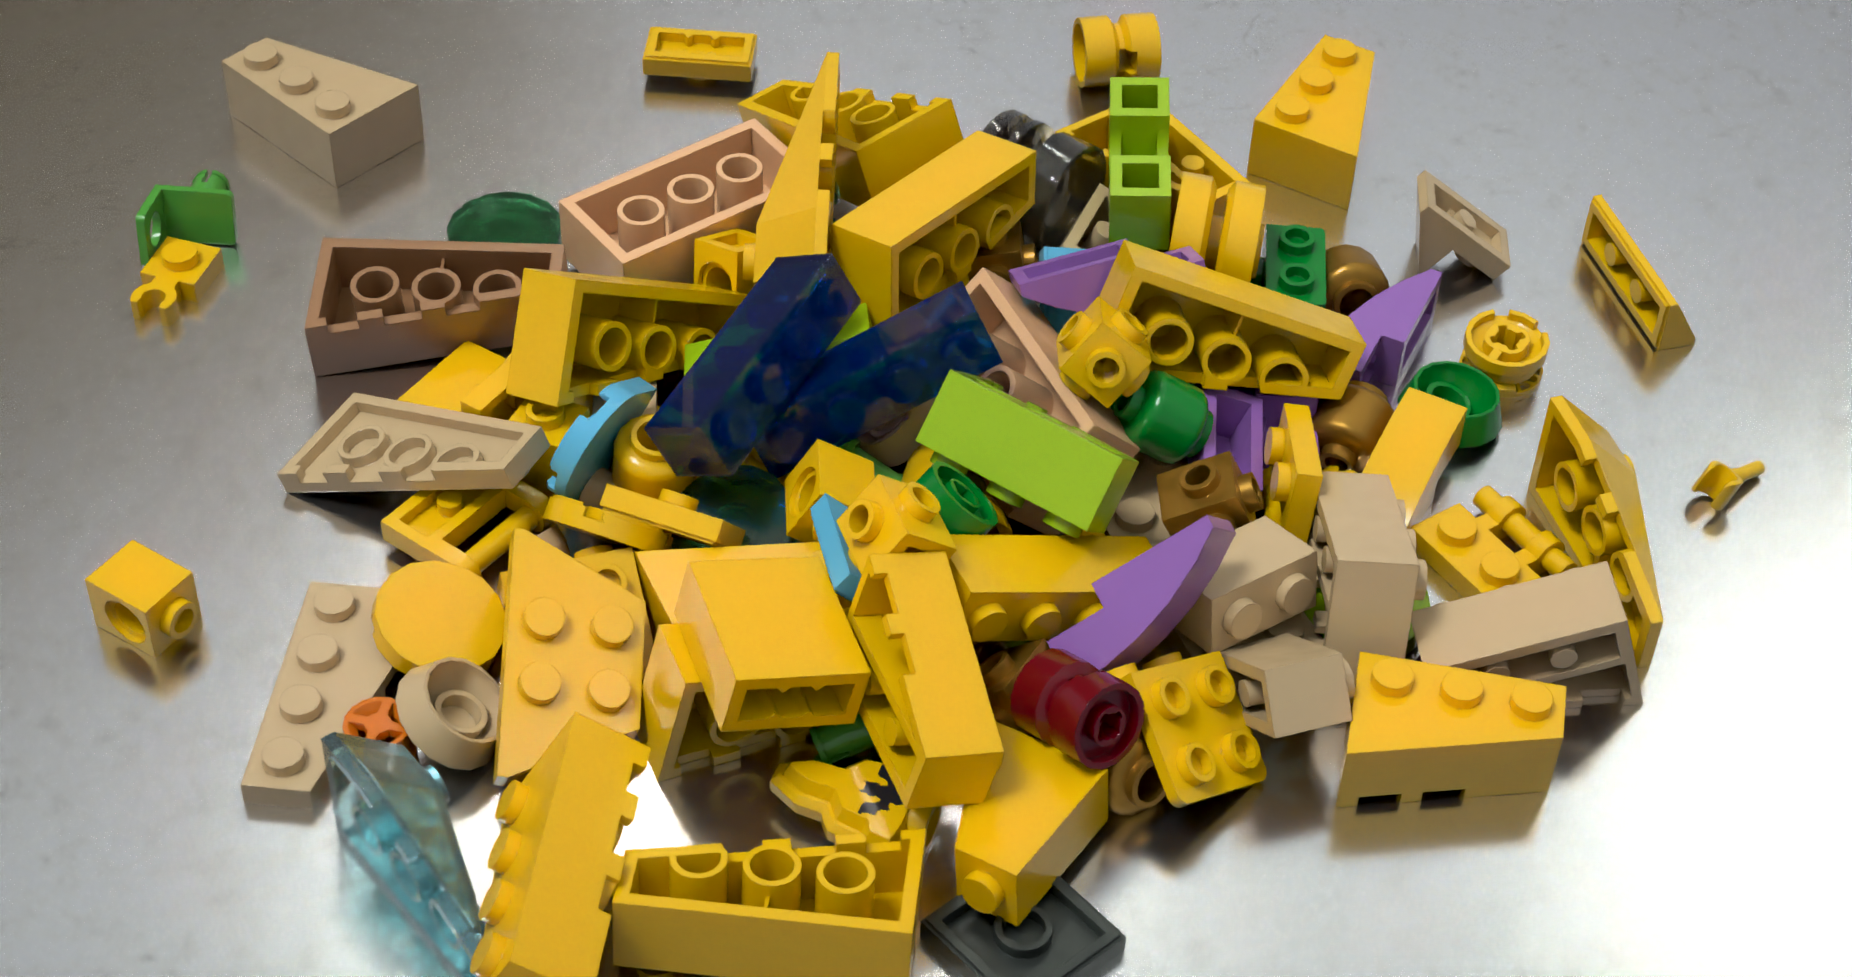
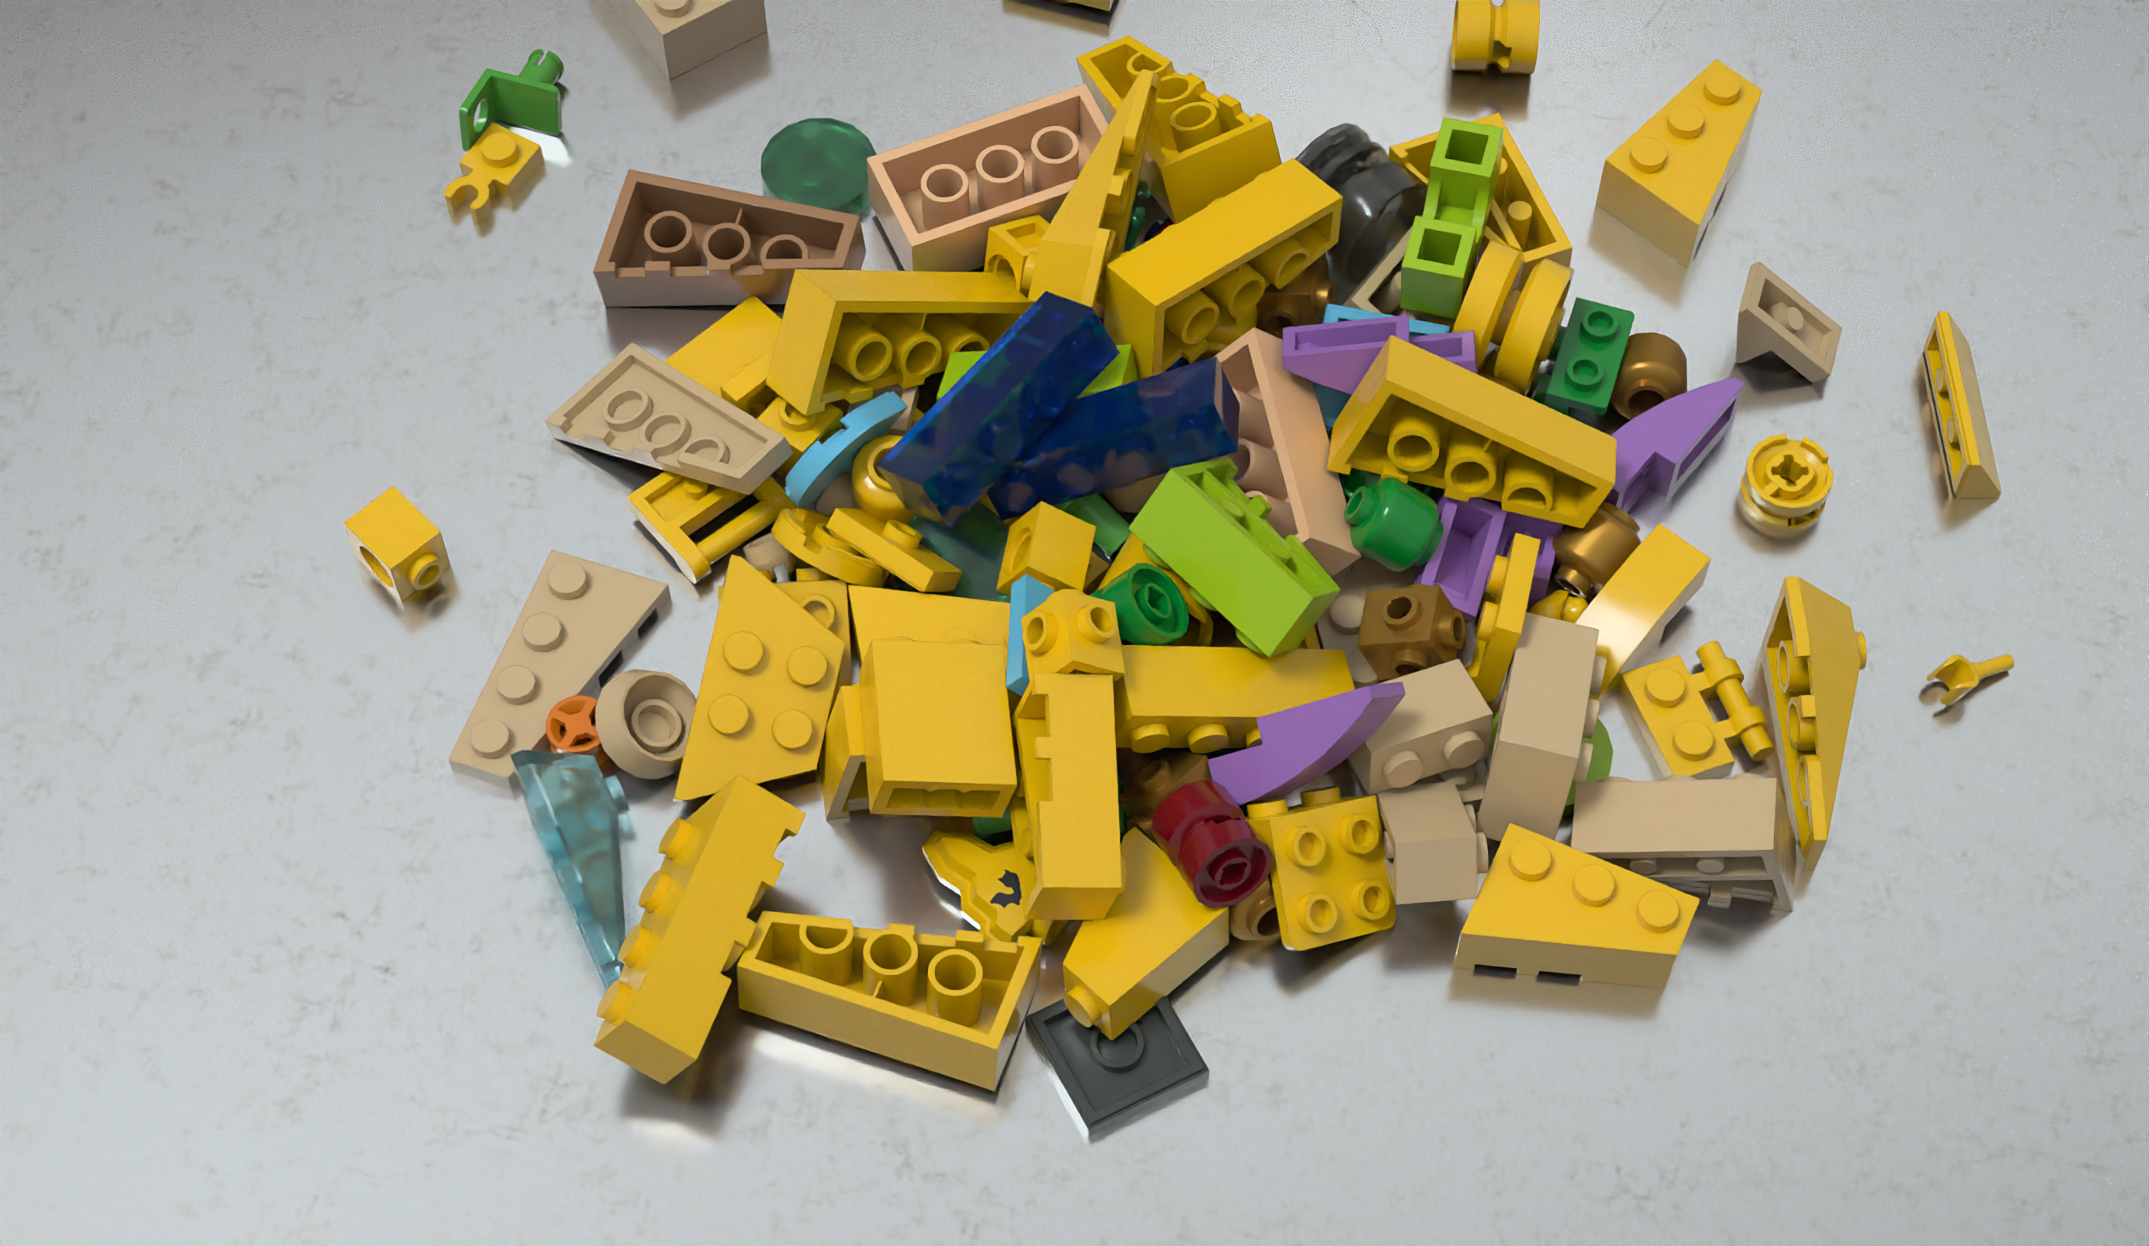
camera: 15 degrees right, 15 degrees up
yellow tile [371,560,505,674] -> none
yellow brick [1056,296,1152,408] -> none
green hat [1398,361,1502,448] -> none

